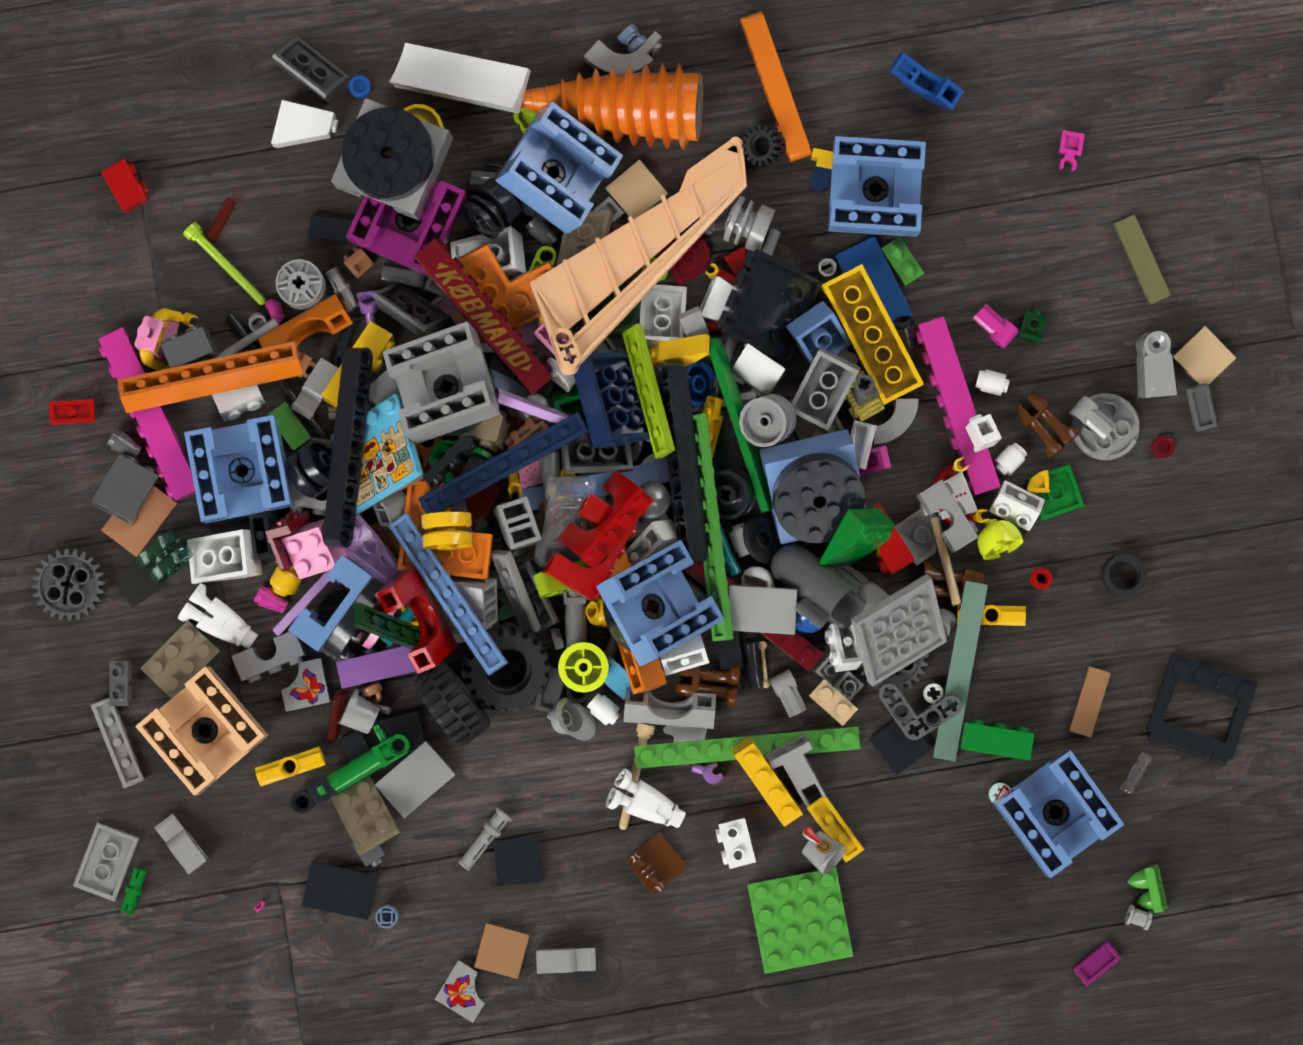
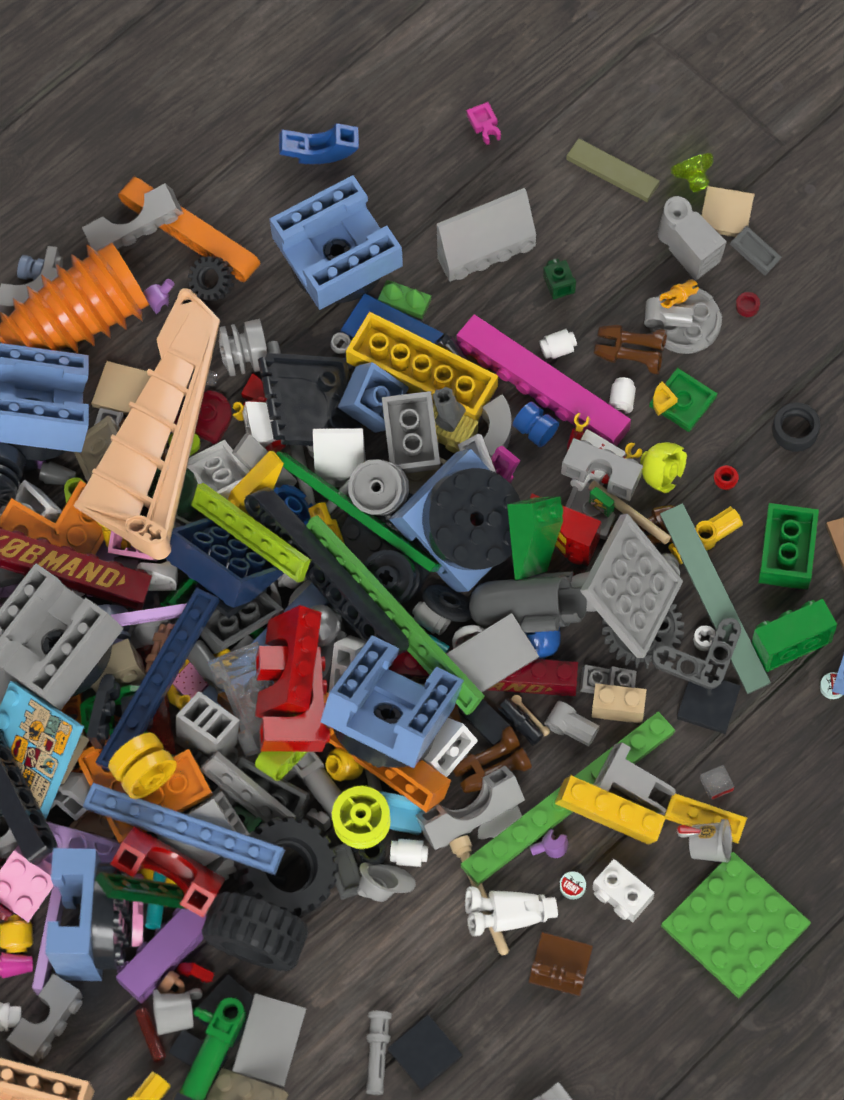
camera: 30 degrees left, 20 degrees down
light grey tile [281,658,331,712] -> none
leg [809,148,833,193] -> none
white brick [825,623,862,672] -> none
white brick [965,414,1002,453] -> none
dark pink piece [973,304,1019,349] -> none
white brick [989,480,1045,531] -> none
none -> light grey arch [82,183,184,251]
none -> medium lavender piece [143,279,174,314]
none -> red tile [177,963,214,983]
none -> light grey slope [437,188,536,282]
none -> blue wheel [513,402,559,447]
none -> tile [560,872,586,899]
none -> green tile [589,487,615,517]
none -> light orange pin [659,279,699,308]
none -> clear neon green hair [670,153,714,192]
none -> clear plate [700,765,735,800]
none -> green brick [758,503,819,590]

